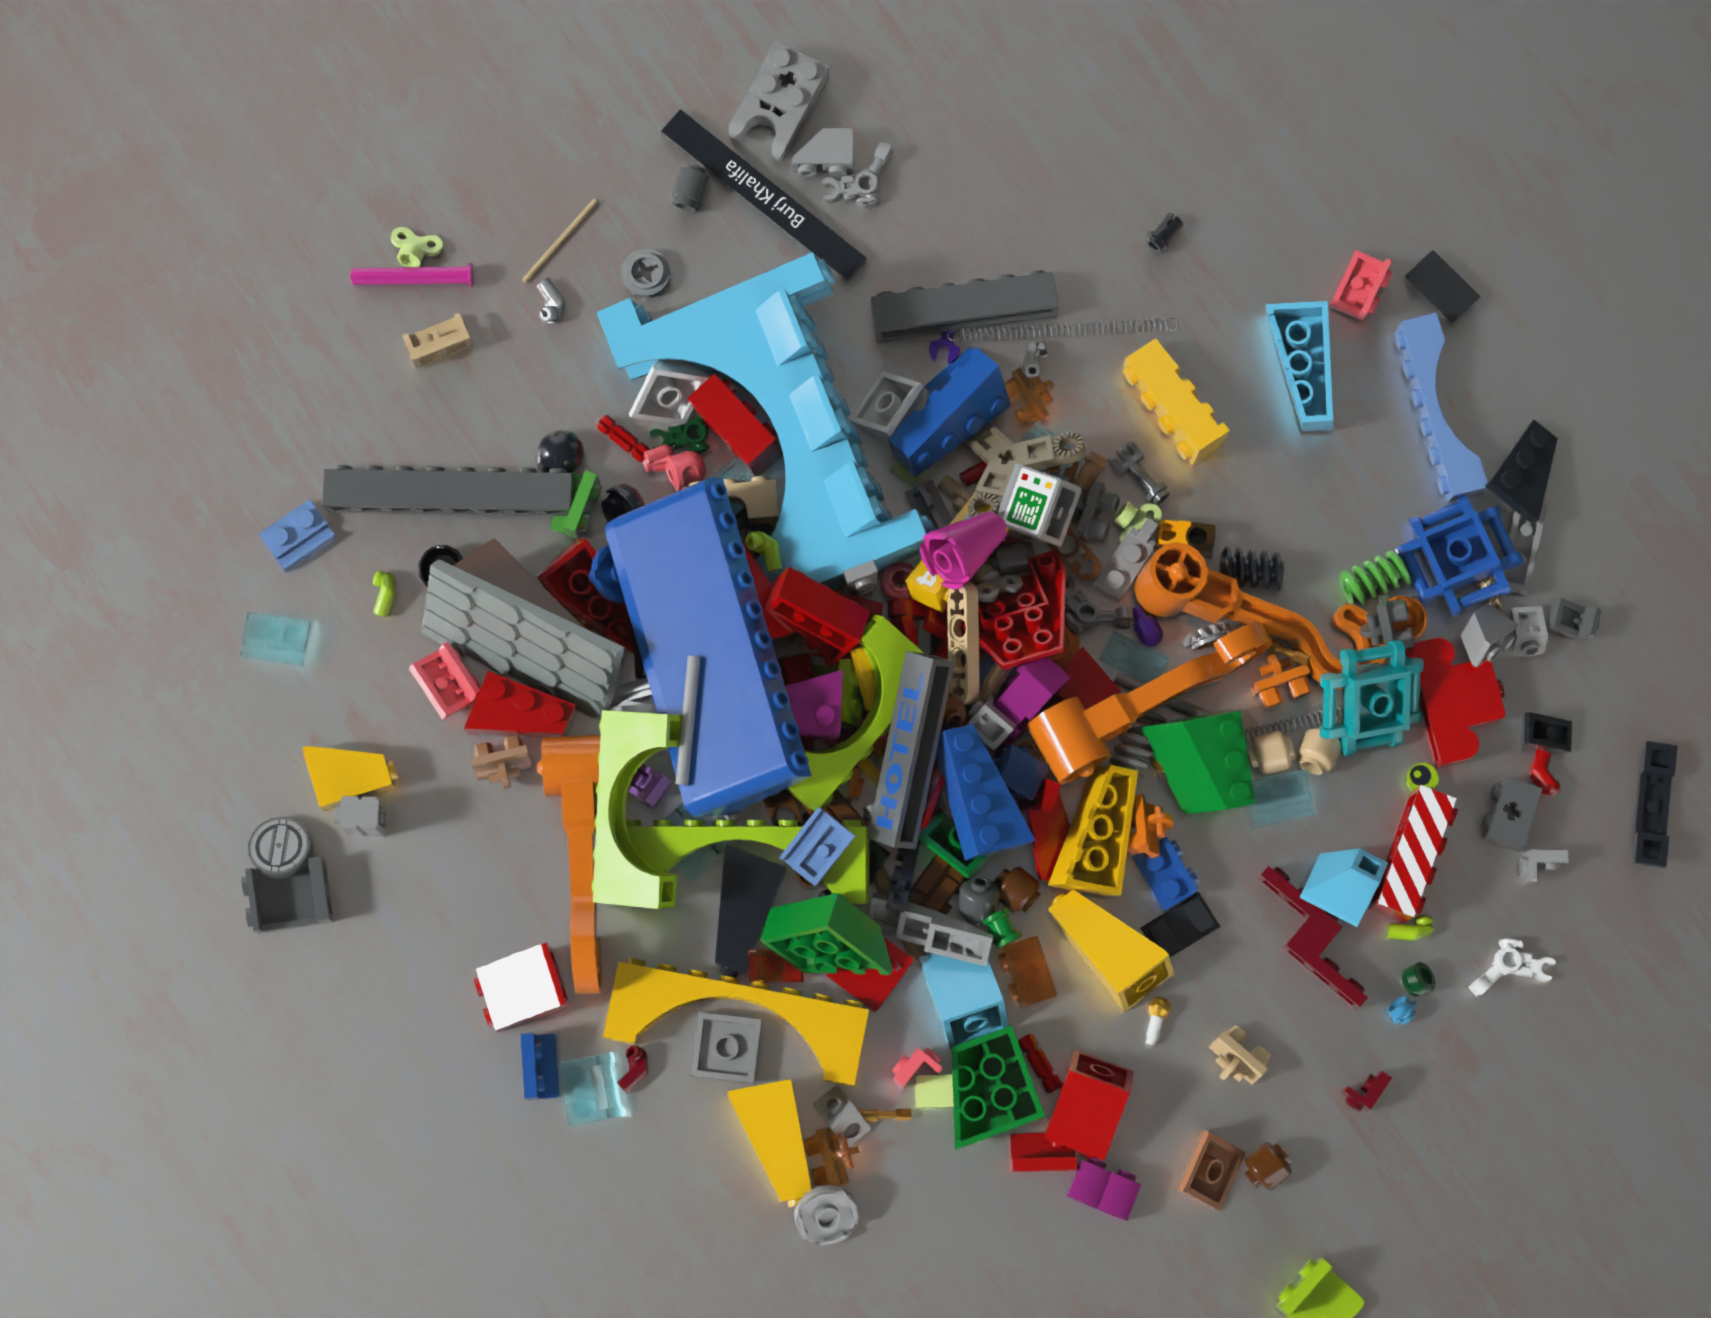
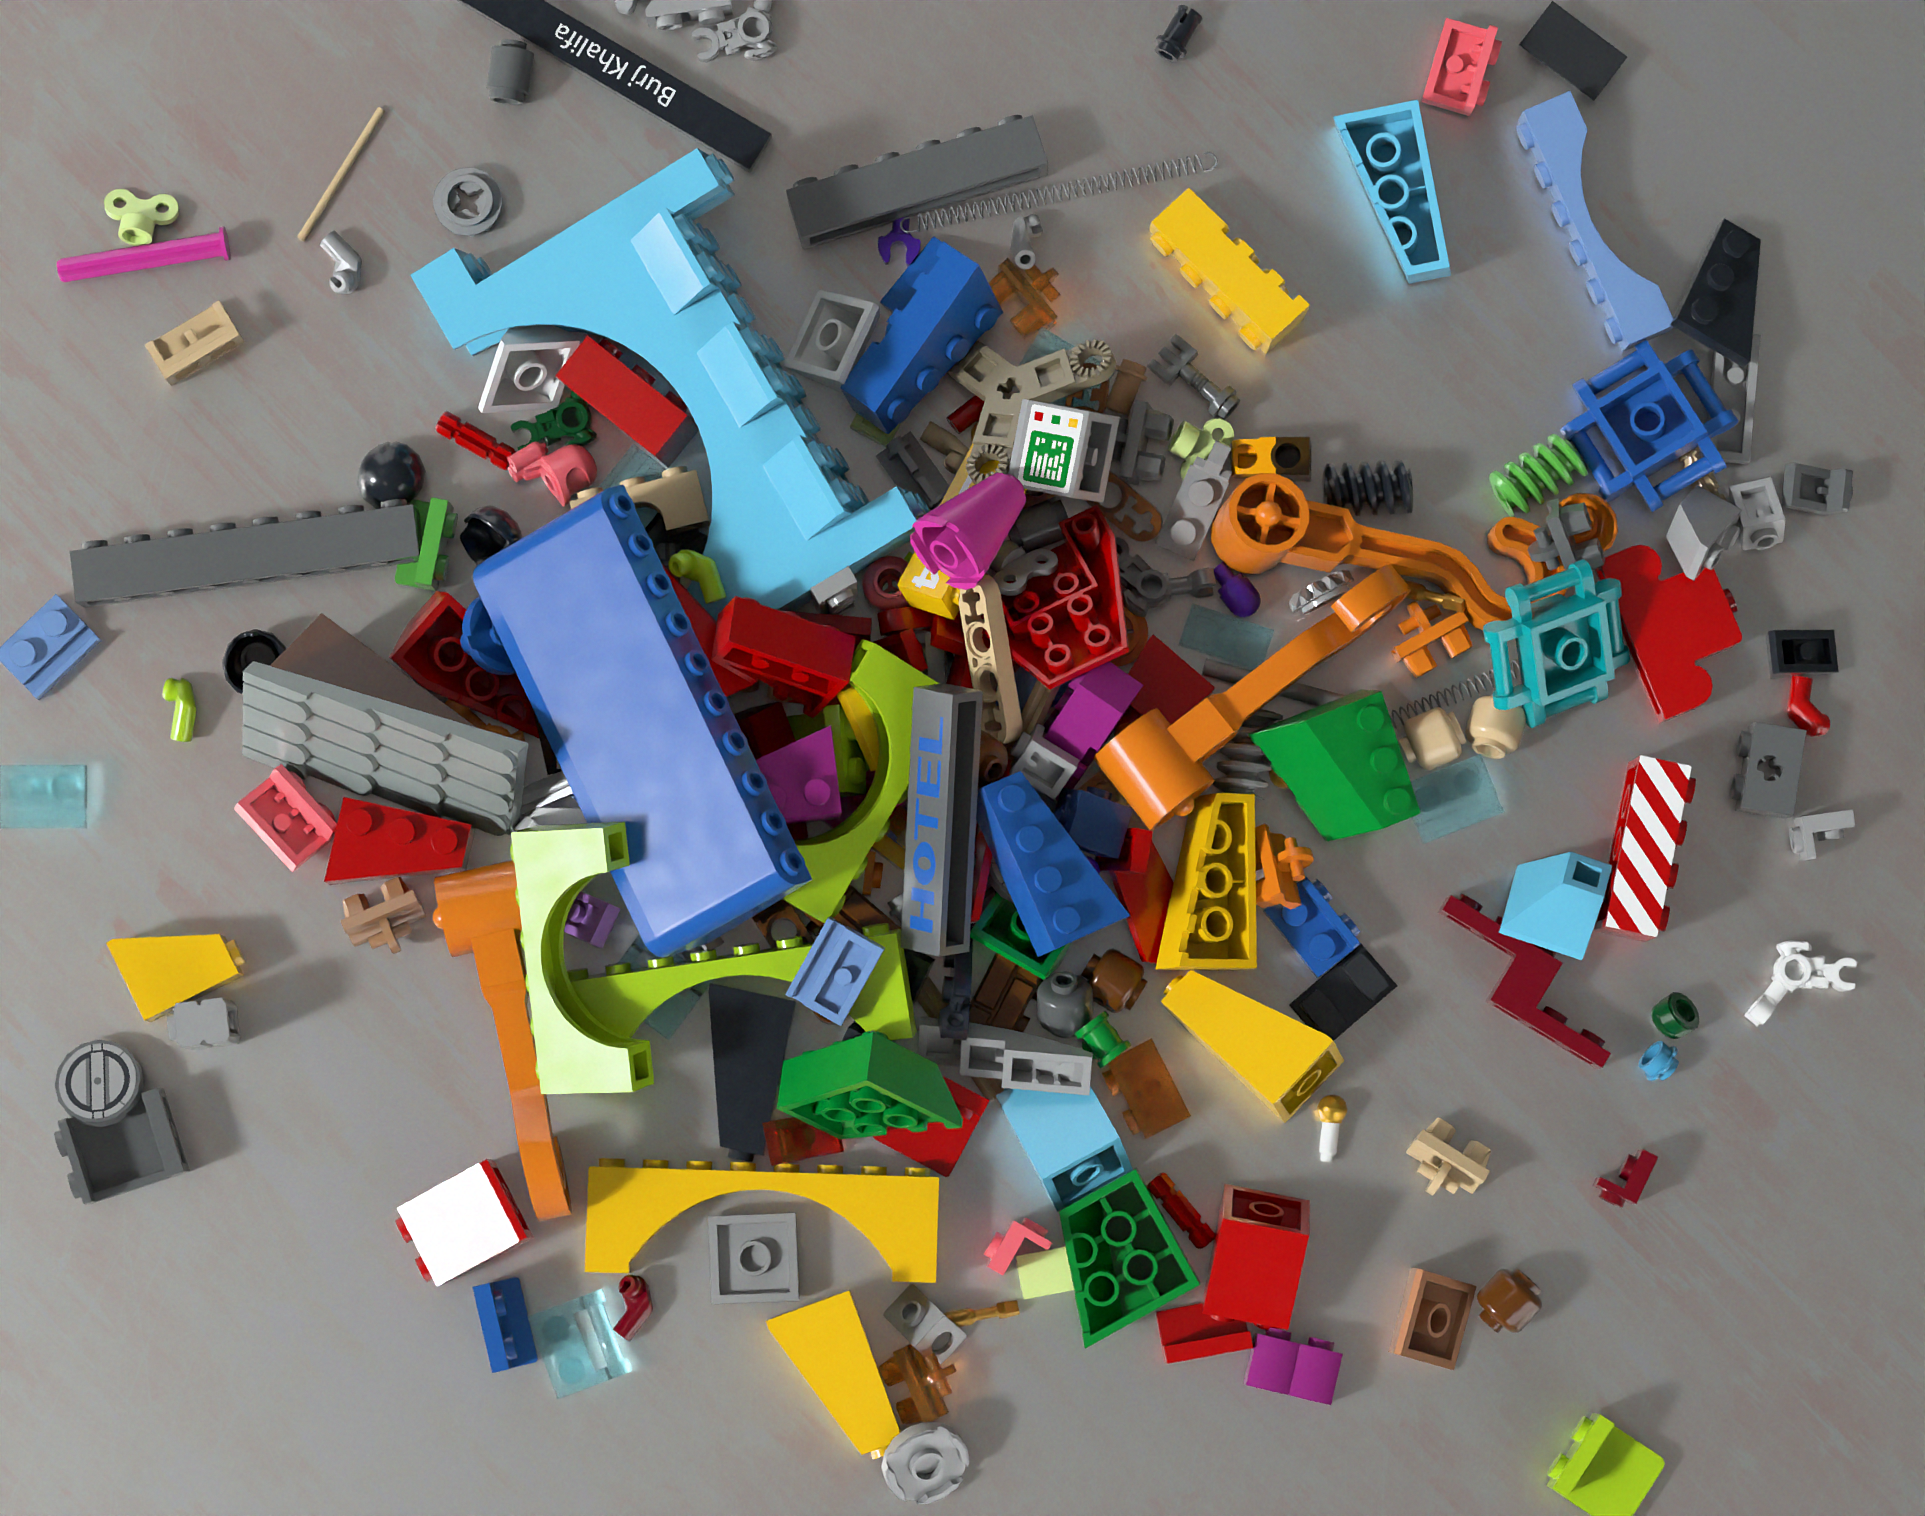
camera: 15 degrees left, 5 degrees up
light grey bar [675,656,701,785] -> none
lime arm [1388,915,1434,941] -> none
tile [1405,763,1439,792] -> none

